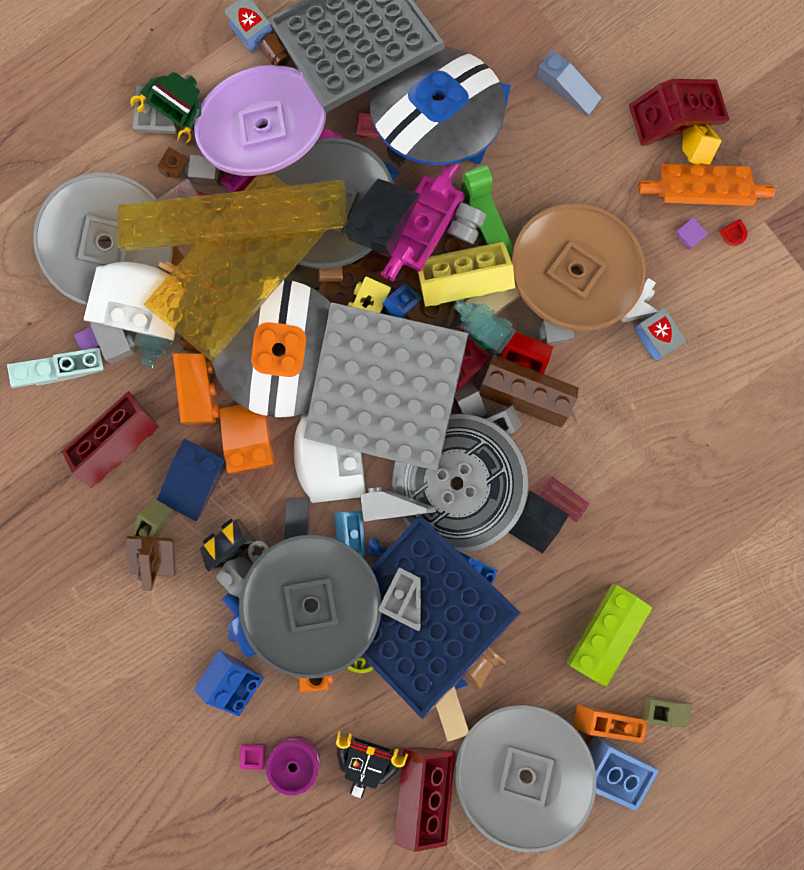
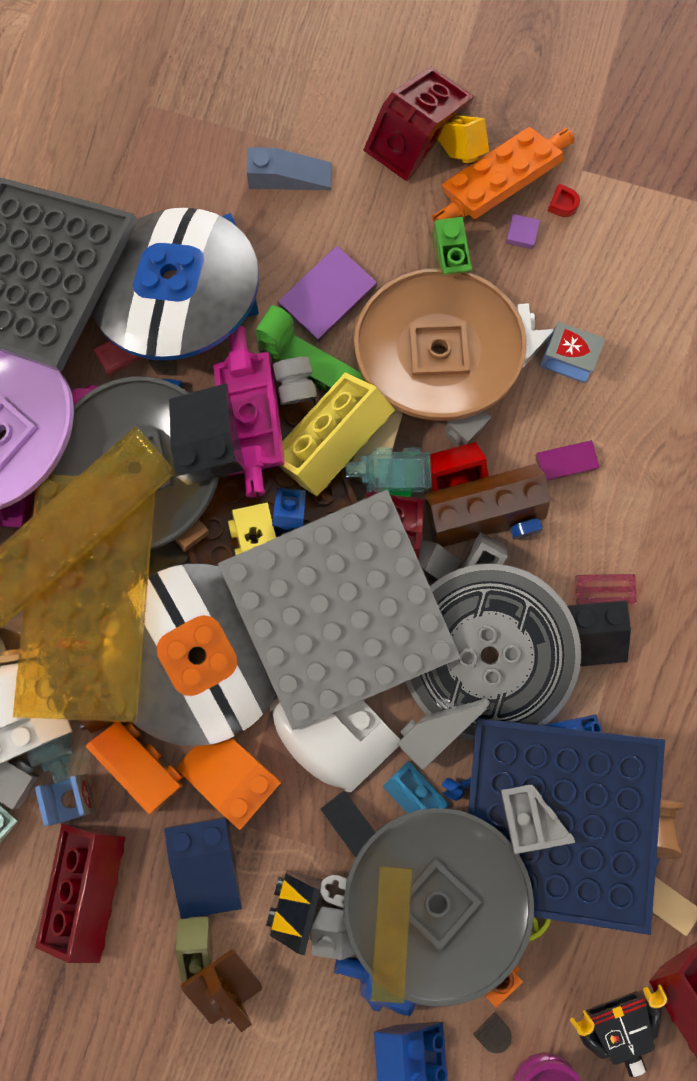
camera: 45 degrees left, 5 degrees down
none -> medium blue piece [35,774,95,827]
none -> medium lavender tile [278,246,377,342]
none -> clear yellow tile [371,866,412,1003]
none -> bright green slope [432,217,472,275]
none -> clear smoke tile [473,1012,512,1053]
none -> blue tile [510,518,542,539]
none -> magenta tile [535,440,599,481]

